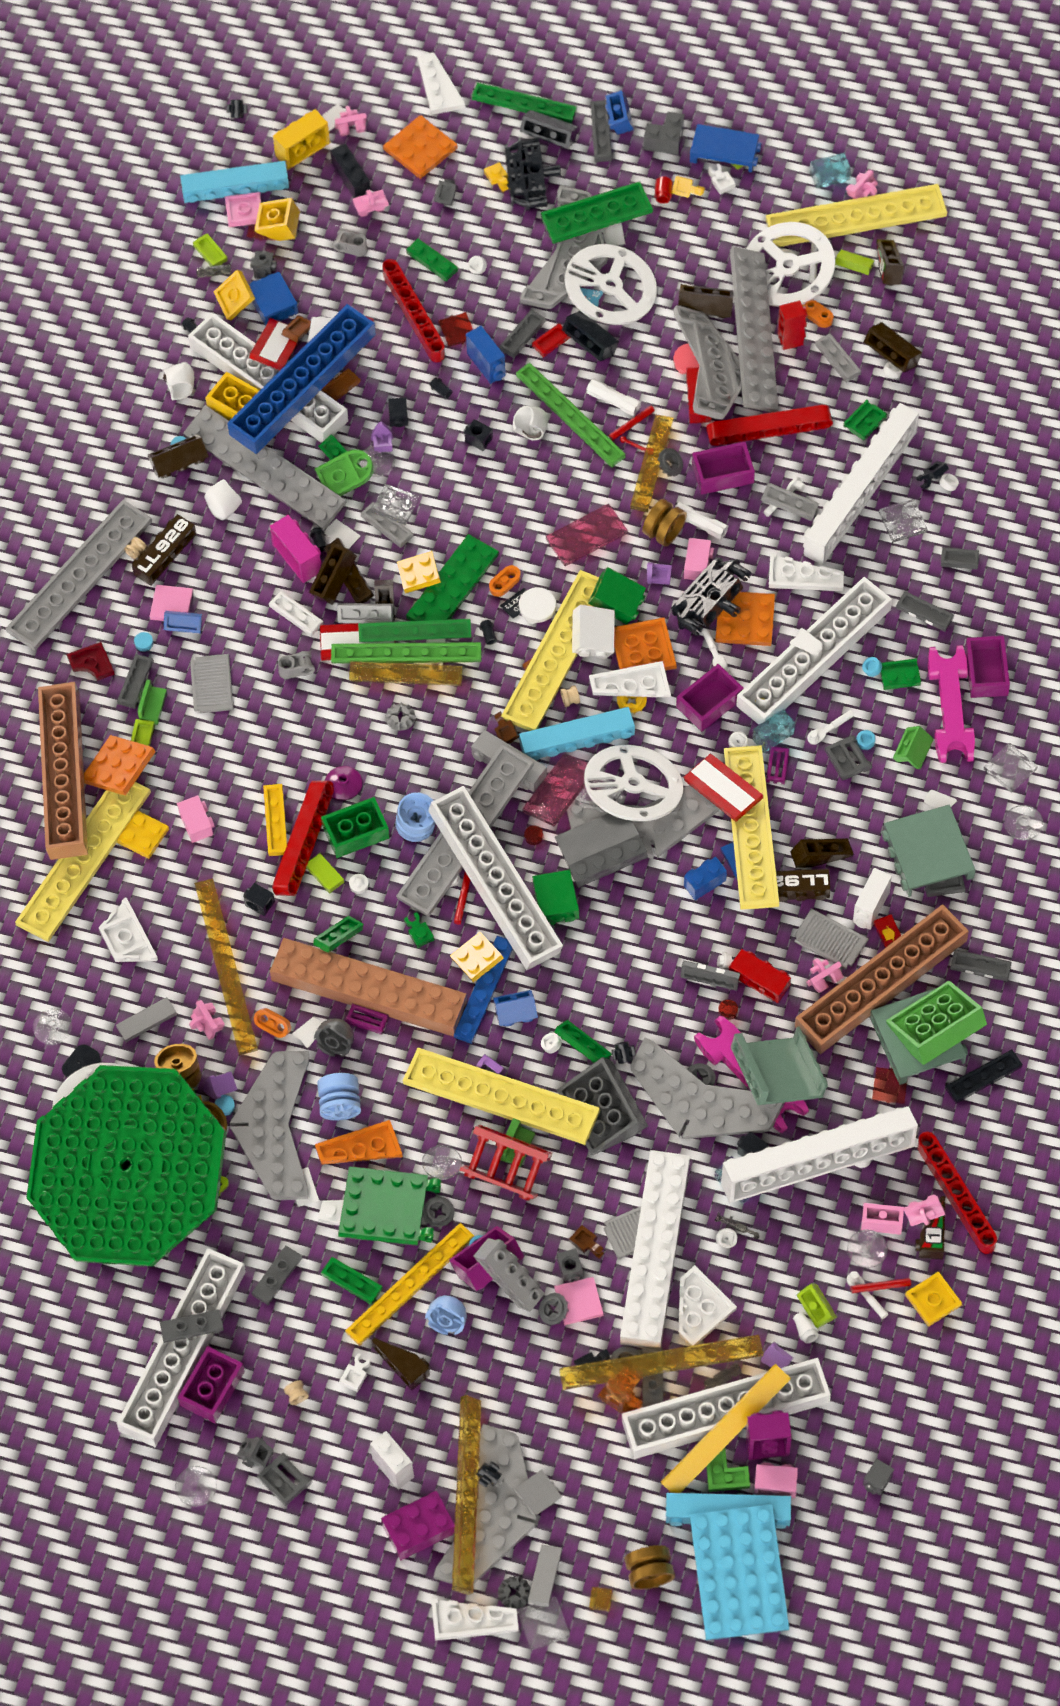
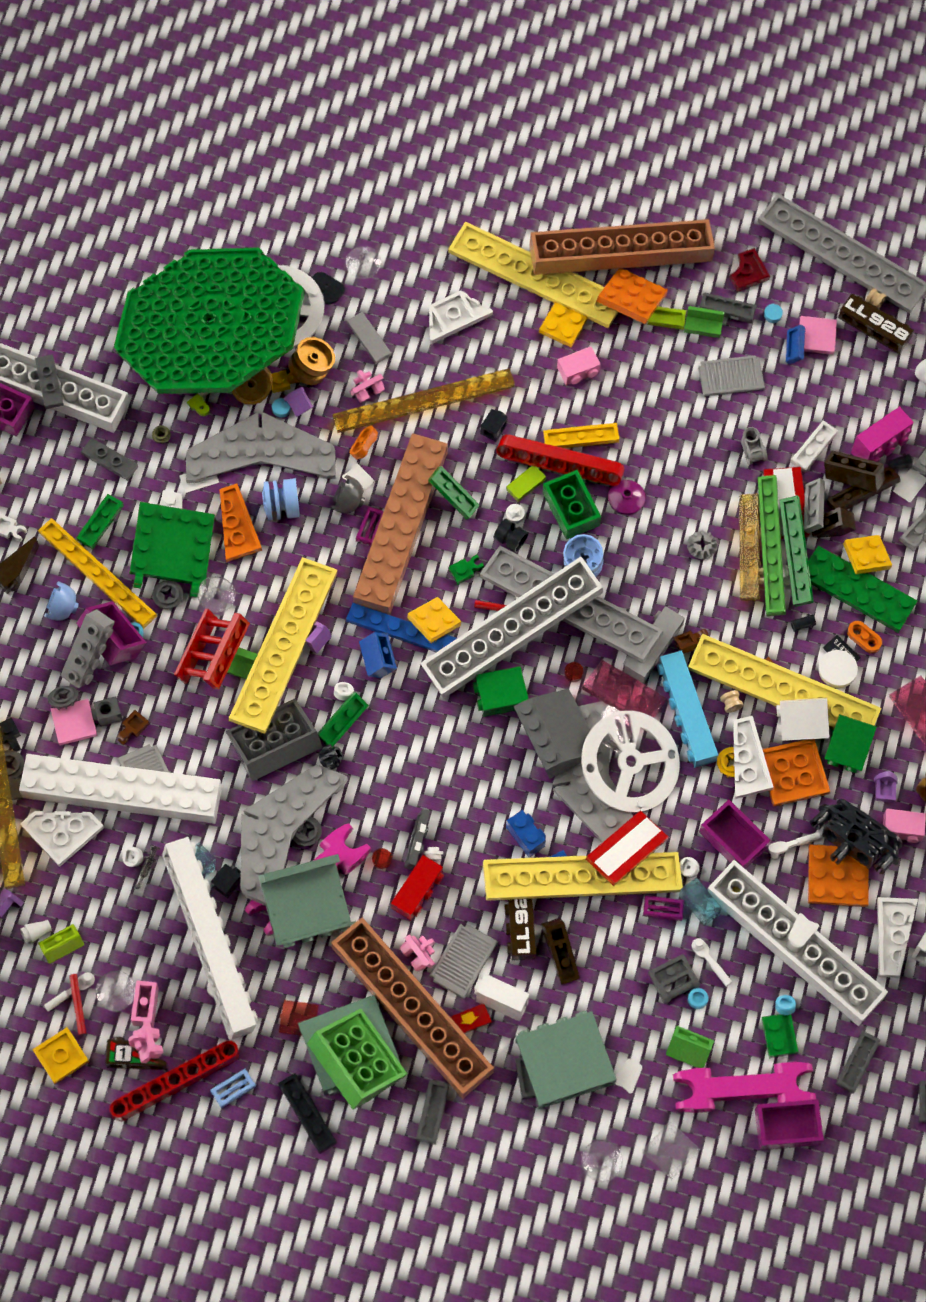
camera: 85 degrees right, 5 degrees up
none -> olive plate [152,425,171,444]
none -> light blue tile [210,1069,256,1108]
none -> black wheel [493,518,529,553]

